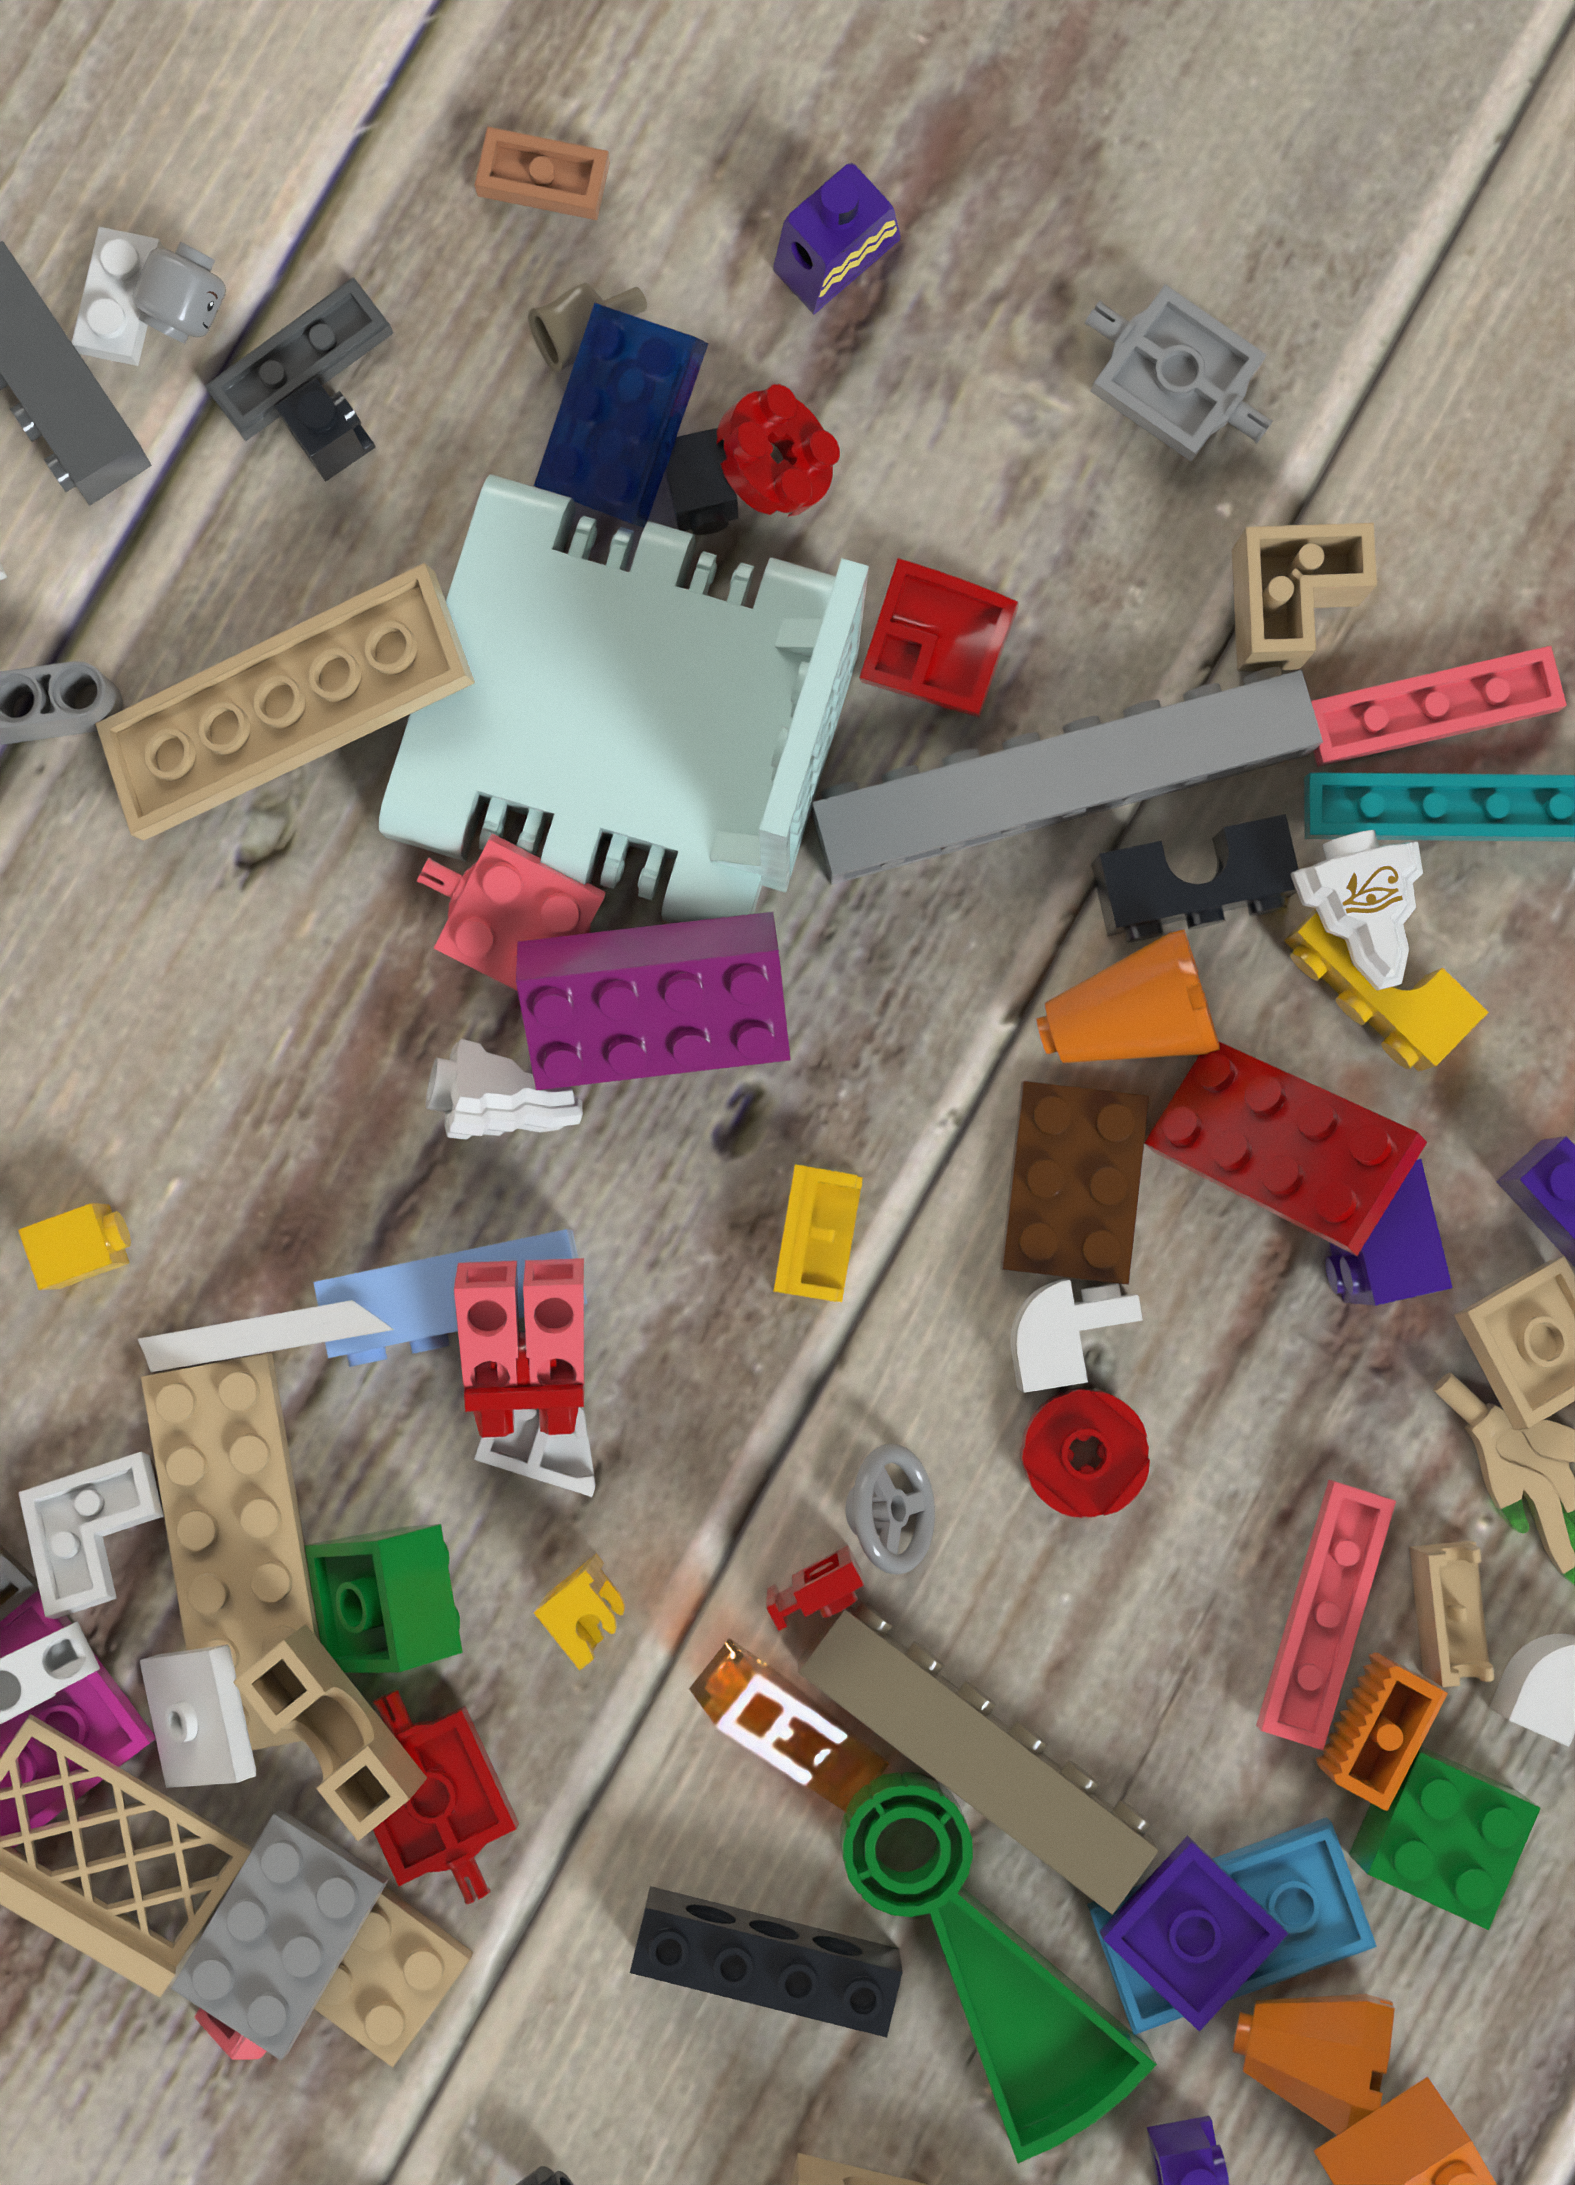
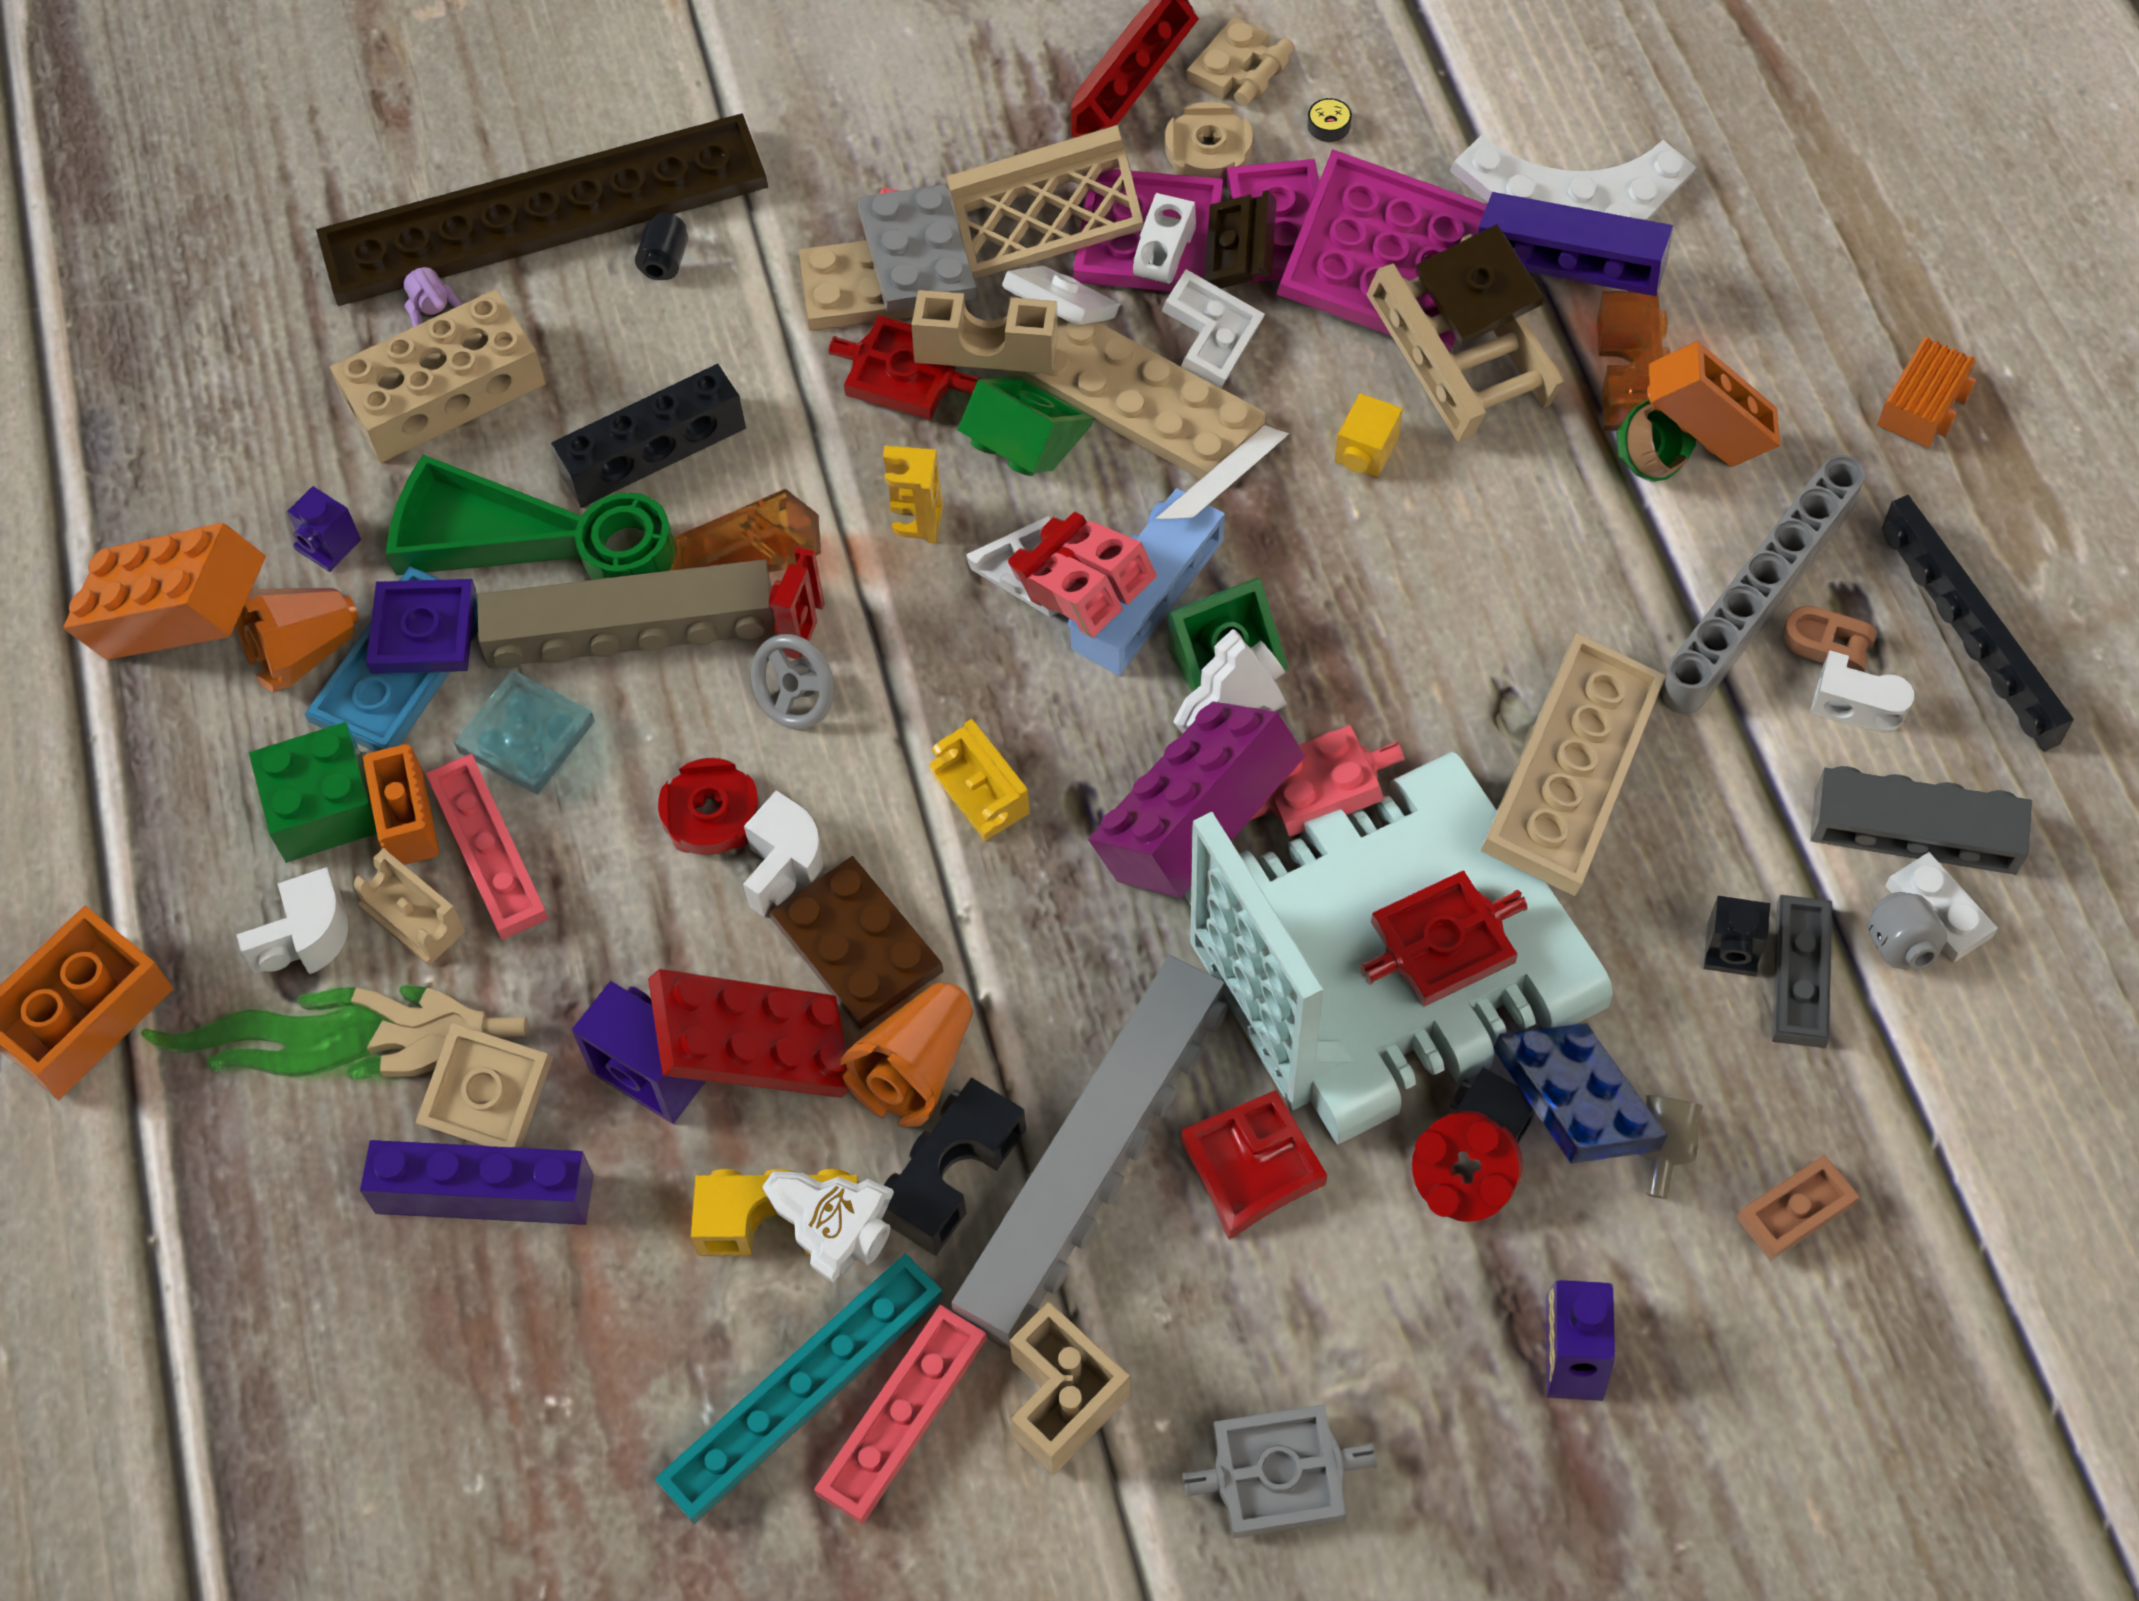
camera: 140 degrees right, 25 degrees down
none -> clear light blue plate [454,670,595,795]
none -> green slope [1168,577,1289,692]
none -> red plate [1360,870,1528,1007]

